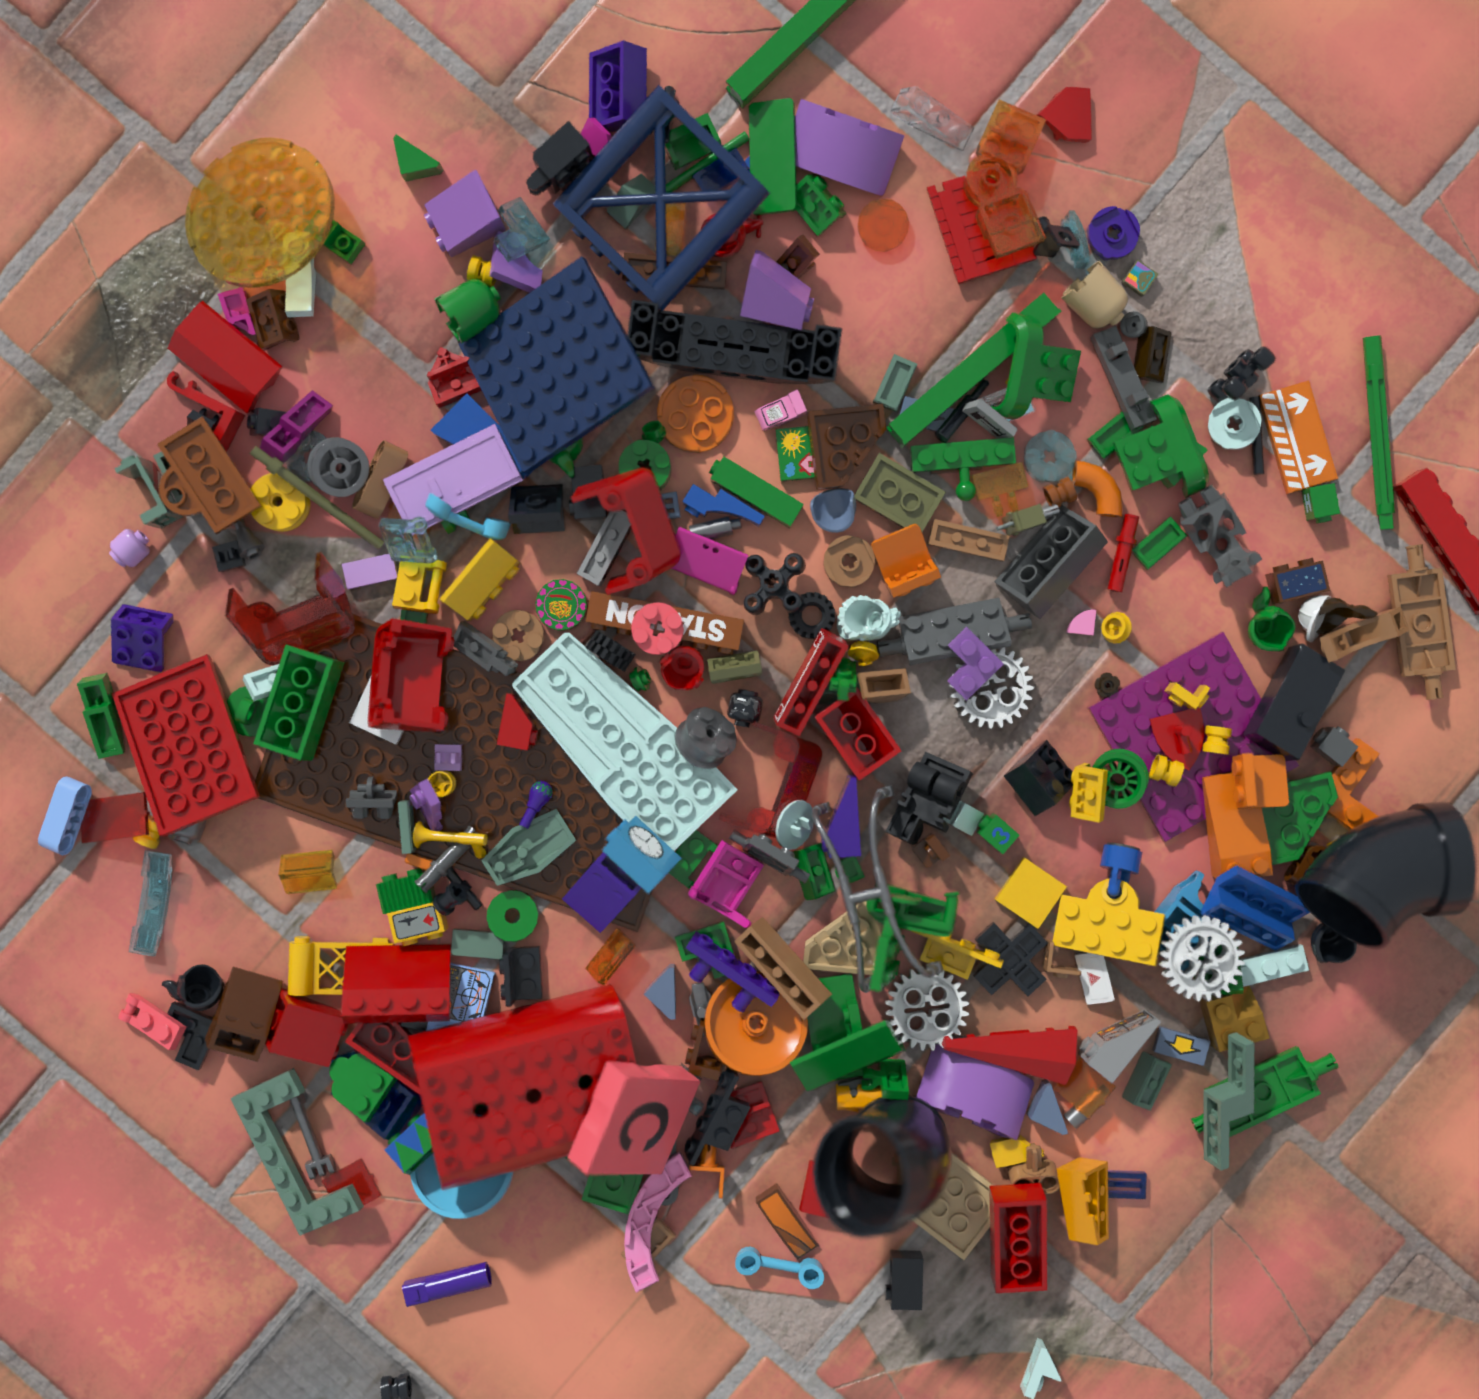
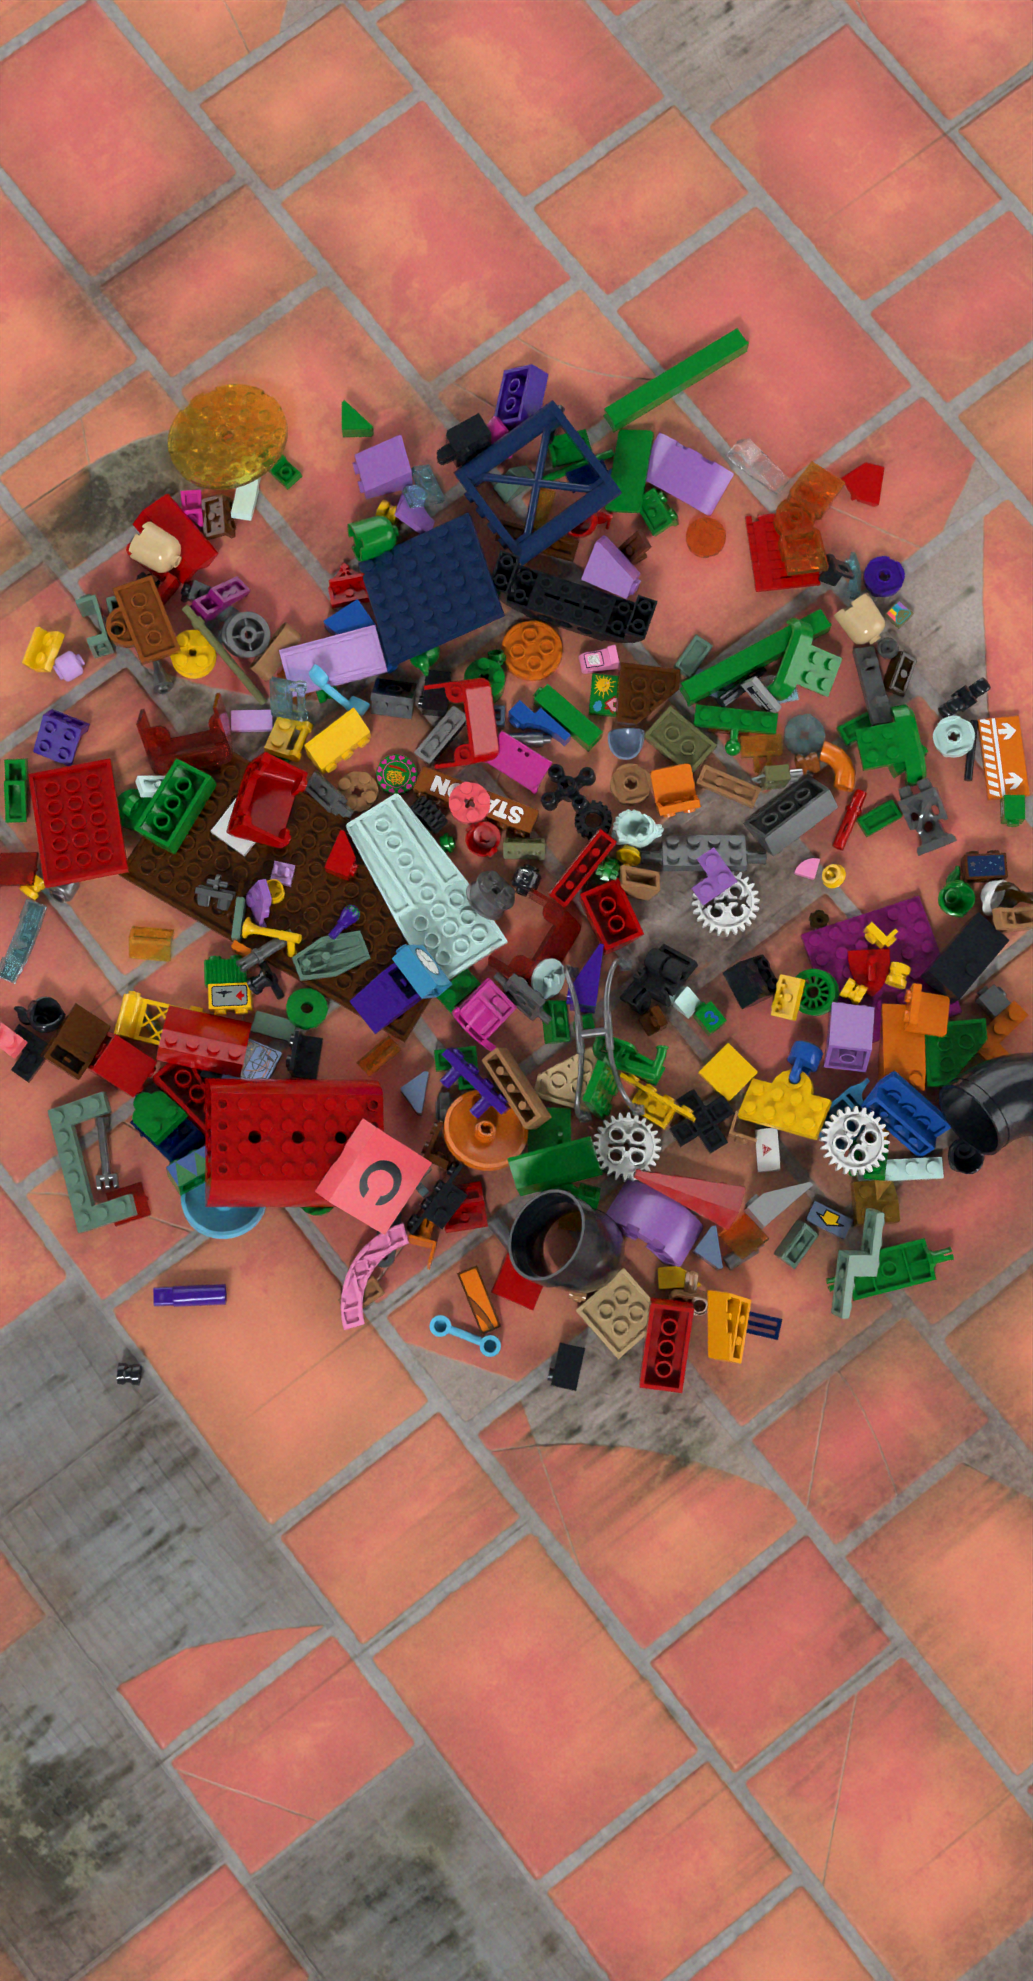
camera: 10 degrees right, 10 degrees down
black tile [212,540,246,572] -> none
green plate [581,1174,643,1215] -> none
light aqua slope [1020,1338,1062,1399] -> none
none -> yellow bracket [22,627,65,672]
none -> tan cylinder [129,522,181,573]
none -> flat silver cylinder [488,1216,511,1252]
none -> medium lavender slope [824,1002,875,1072]

